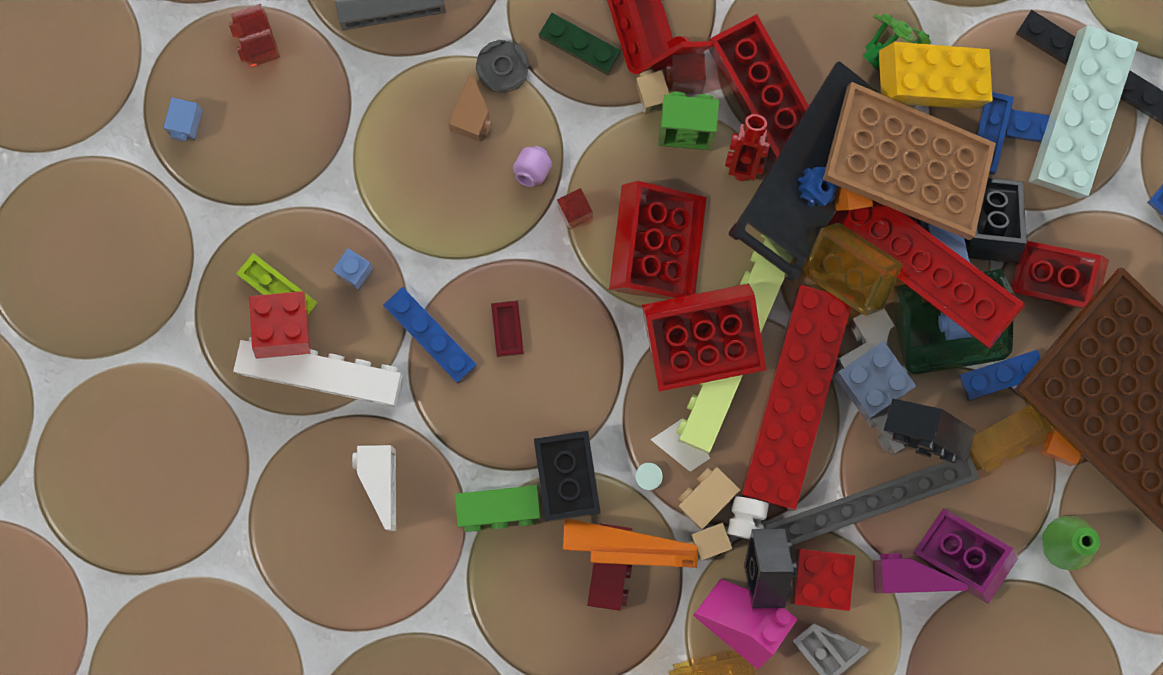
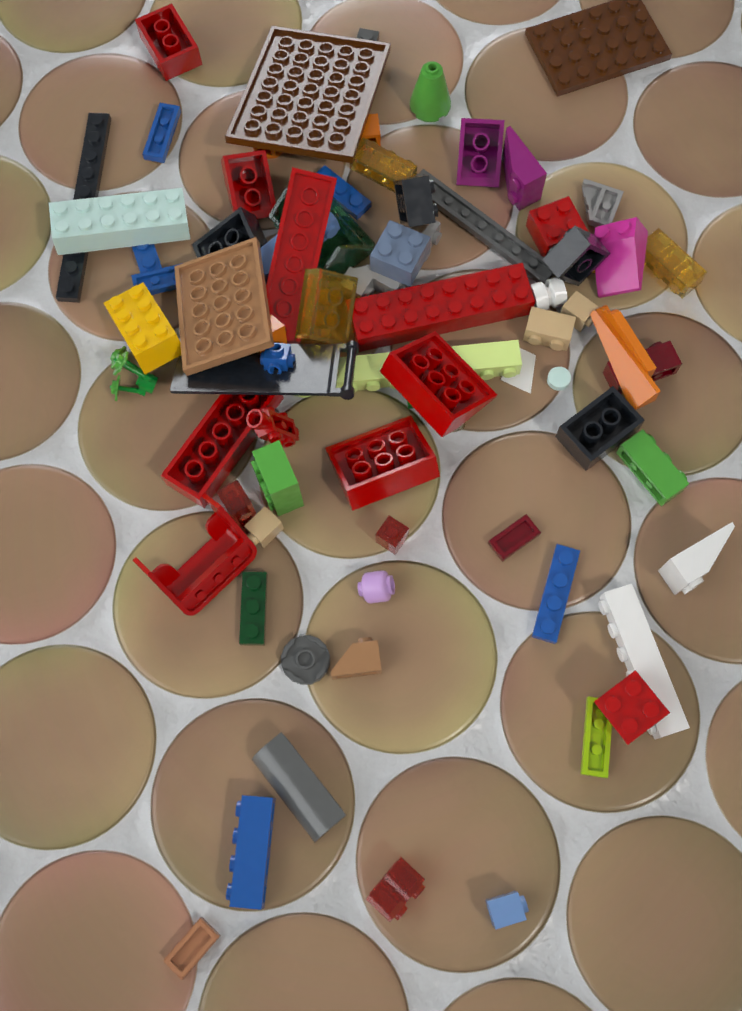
camera: 115 degrees left, 10 degrees down
medium blue brick [333,248,374,290] -> none

